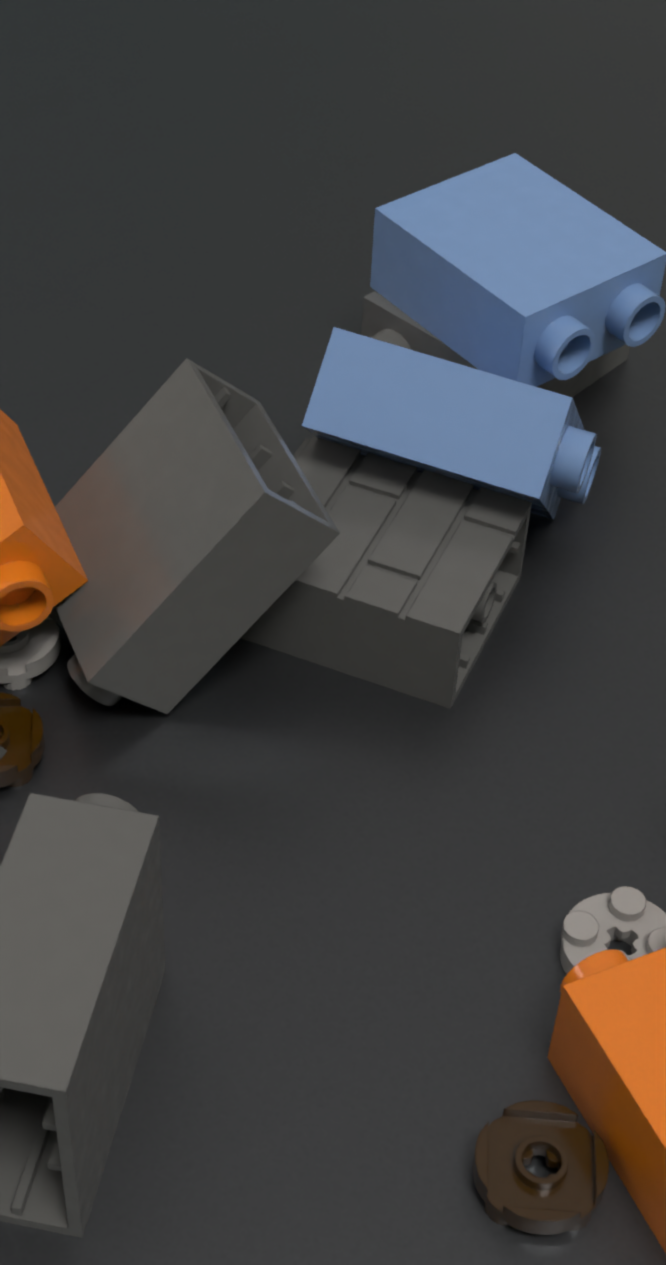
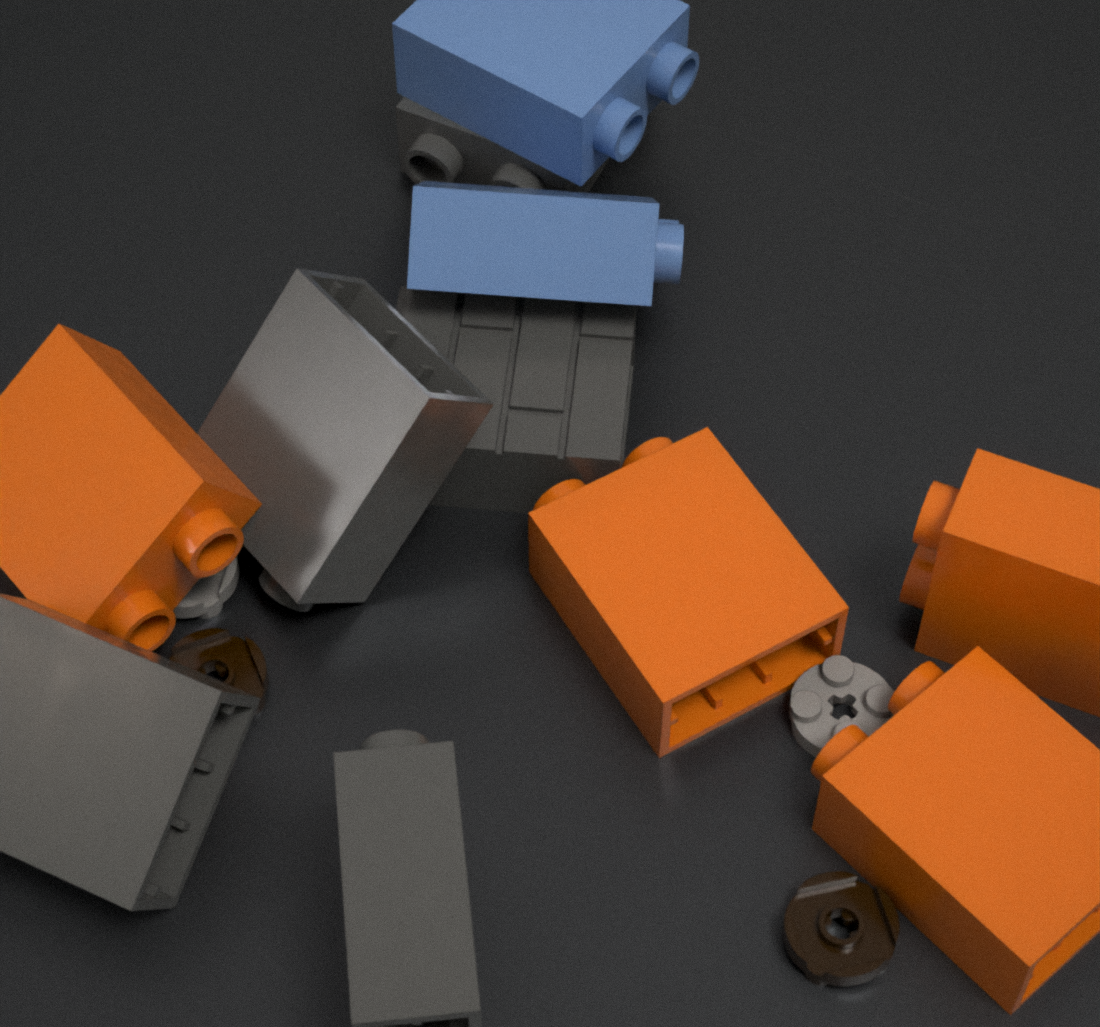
camera: 15 degrees left, 10 degrees up
none -> orange brick [528,427,849,758]

